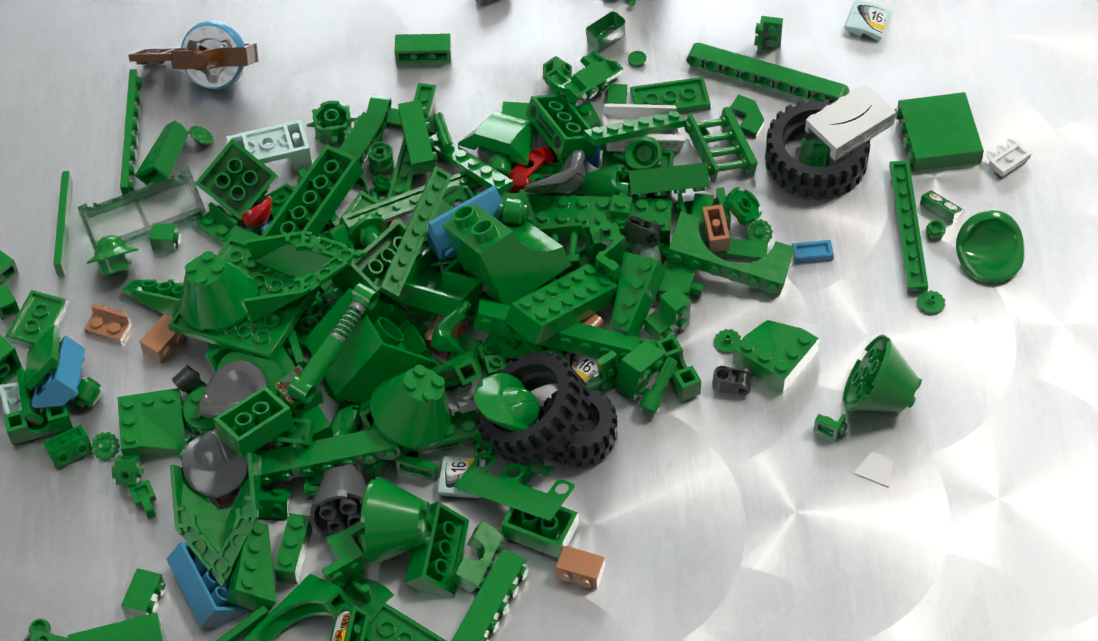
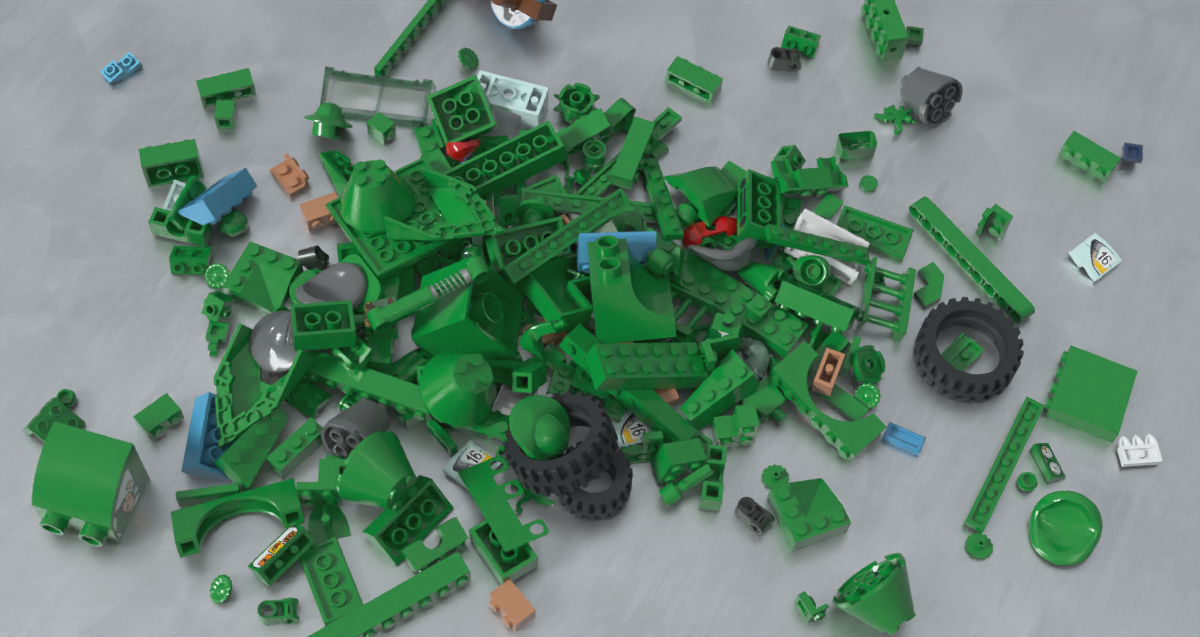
camera: 25 degrees right, 5 degrees up
green tile [5,290,69,348] -> none
green tile [25,324,60,390] -> none
green tile [53,171,73,276] -> none
green slope [134,120,189,187] -> none
green plate [287,329,305,369] -> none
green axle [433,112,453,150] -> none
pearl dark grey piece [622,216,662,247] -> none
white panel [805,84,896,161] -> none

